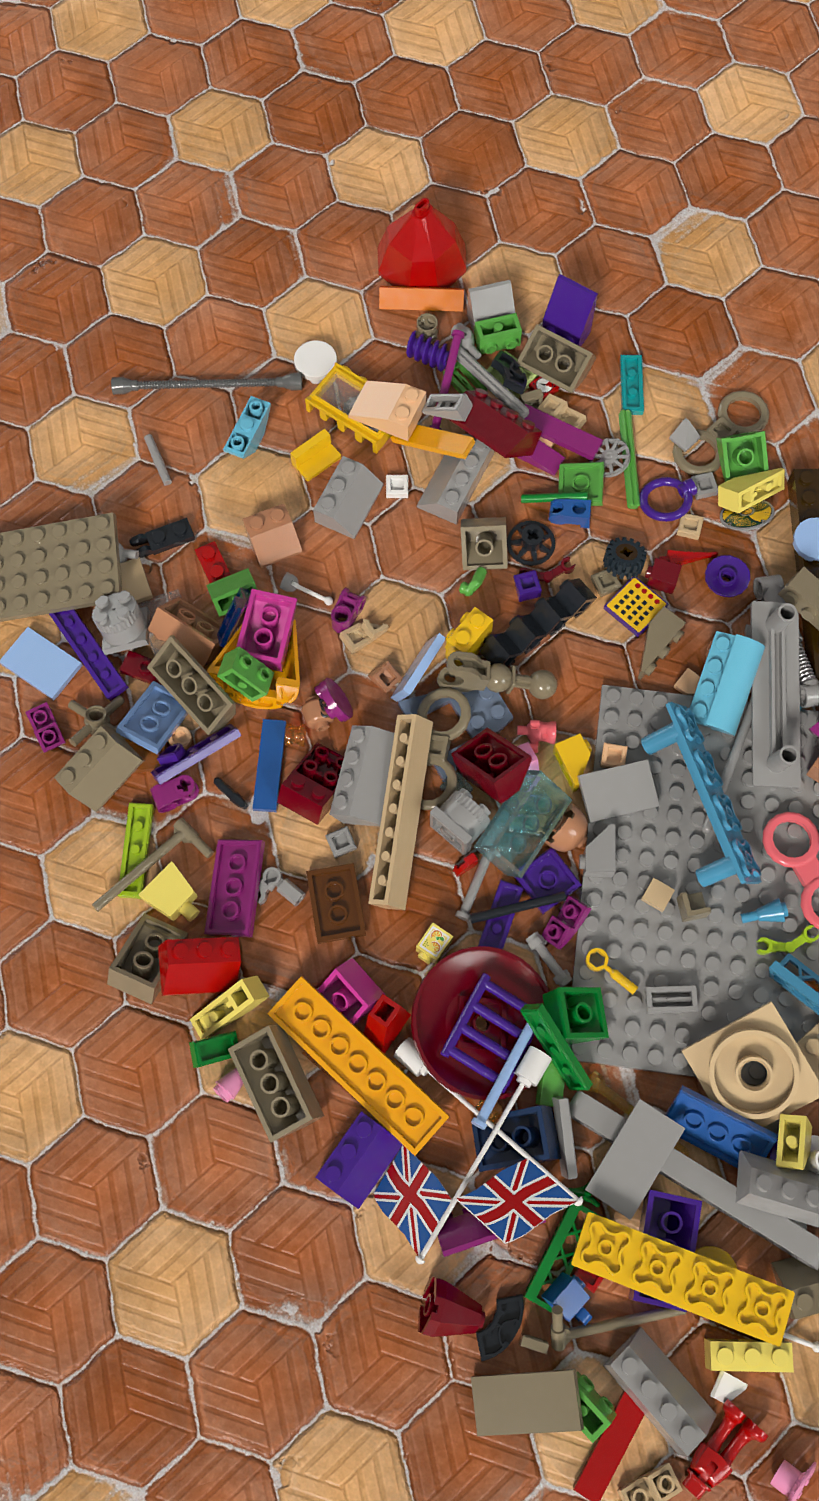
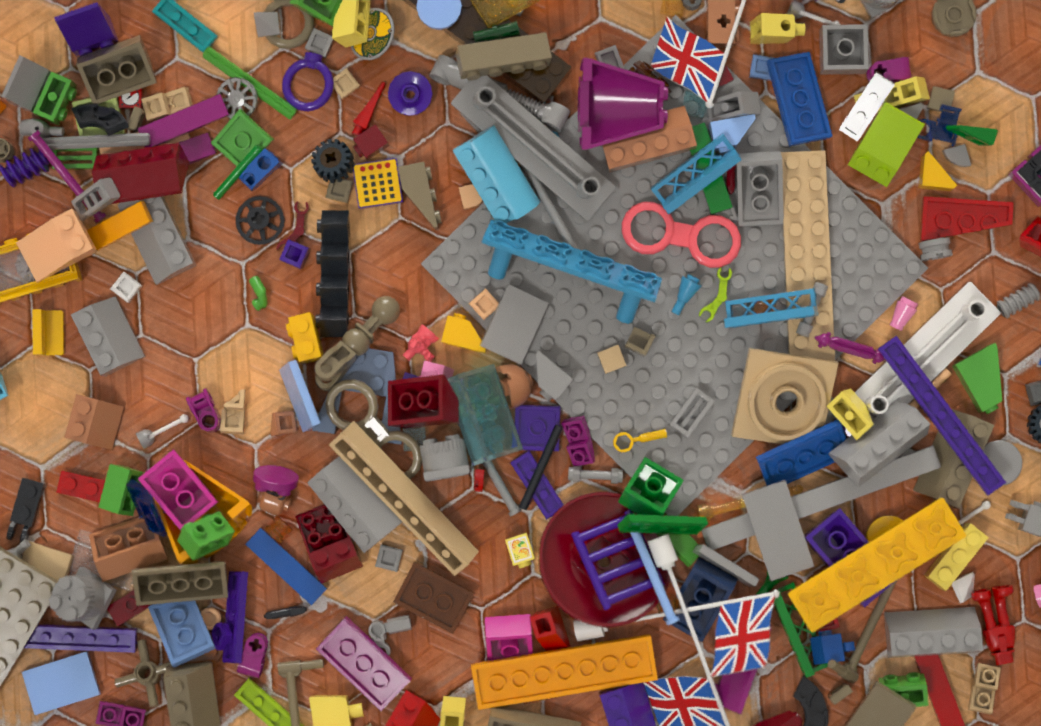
camera: 50 degrees left, 15 degrees up
dark tan slope [461,517,508,570] -> none

